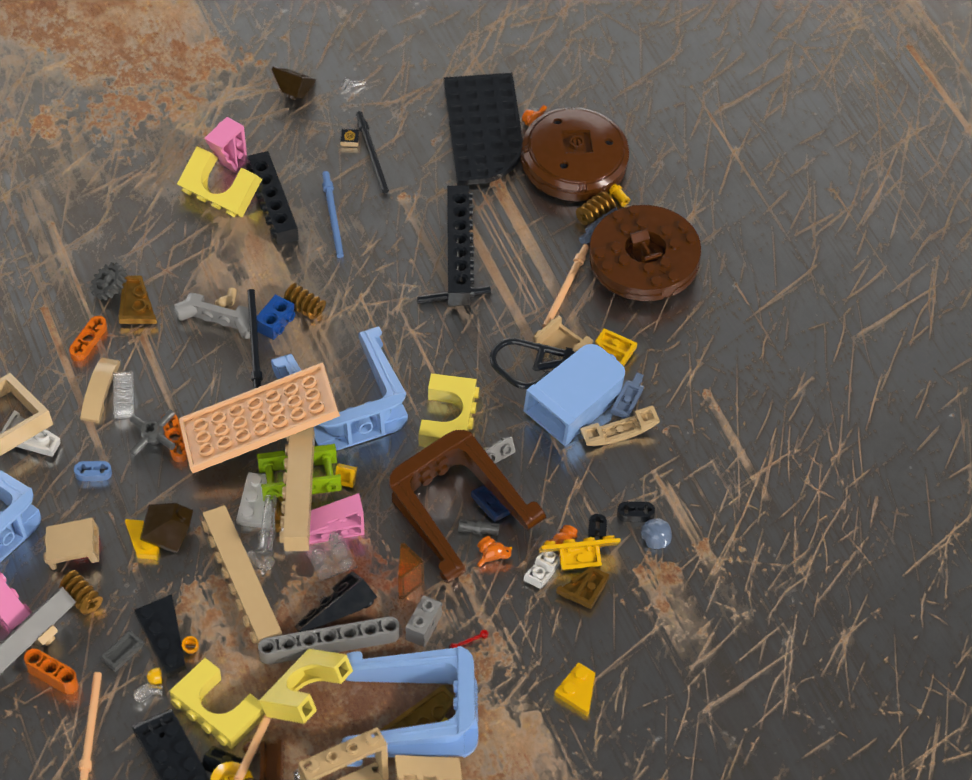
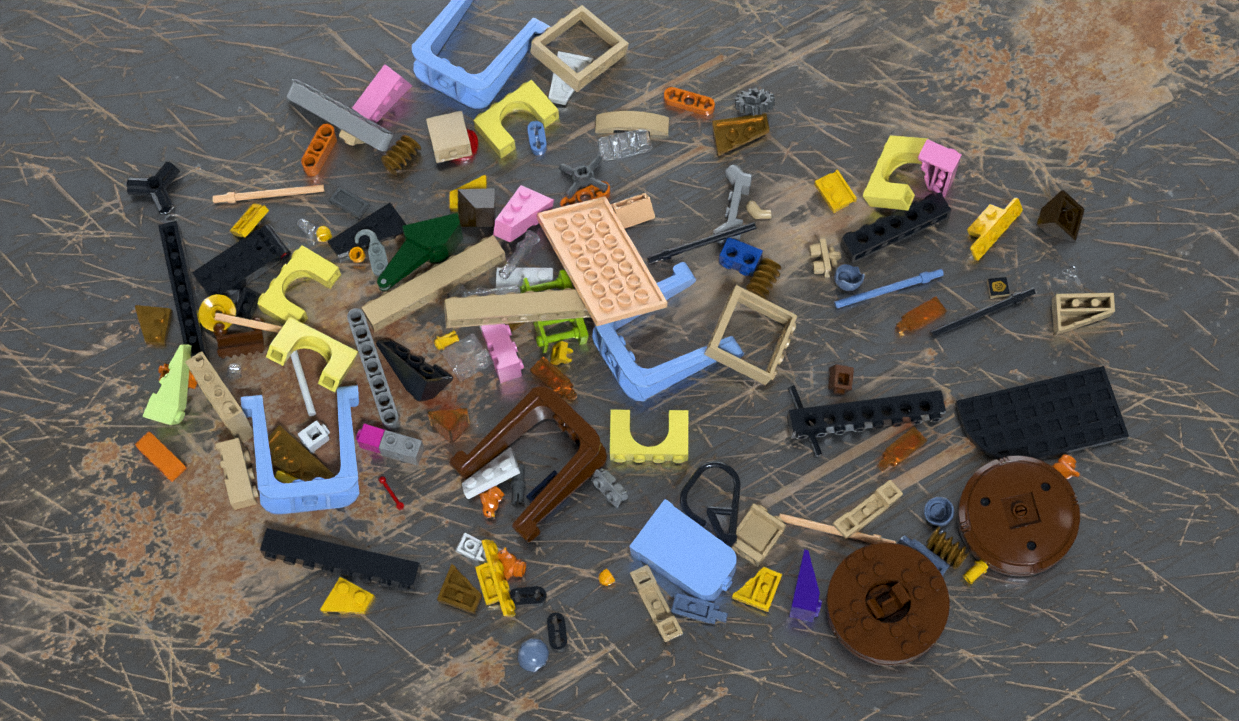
camera: 85 degrees right, 15 degrees up
none -> yellow plate [229,204,269,238]
none -> black brick [260,528,422,592]
none -> white bar [290,350,316,416]
none -> white brick [298,420,330,454]
none -> dark green slope [355,213,463,291]
none -> dark pink brick [356,424,385,454]
none -> yellow pin [433,330,459,351]
none -> white wing [462,447,520,499]
none -> light yellow arch [473,79,559,159]
none -> bright pink wedge [493,185,554,242]
none -> clear pin [498,230,540,280]
none -> clear orange hinge [530,357,577,402]
none -> light orange hinge [598,568,615,586]
none -> light nougat panel [611,193,655,229]
none -> tan window [704,285,797,385]
none -> dark purple slope [789,549,822,622]
none -> tan hips [809,239,842,277]
none -> yellow plate [814,169,857,213]
none -> reddish brown brick [828,364,854,395]
none -> tan slope [833,480,903,539]
none -> sand blue hair [834,264,865,291]
none -> clear orange hinge [877,427,927,472]
none -> clear orange hinge [895,296,947,334]
none -> sand blue hair [924,497,954,527]
none -> yellow bracket [967,197,1023,261]
none -> tan wedge [1052,293,1115,336]

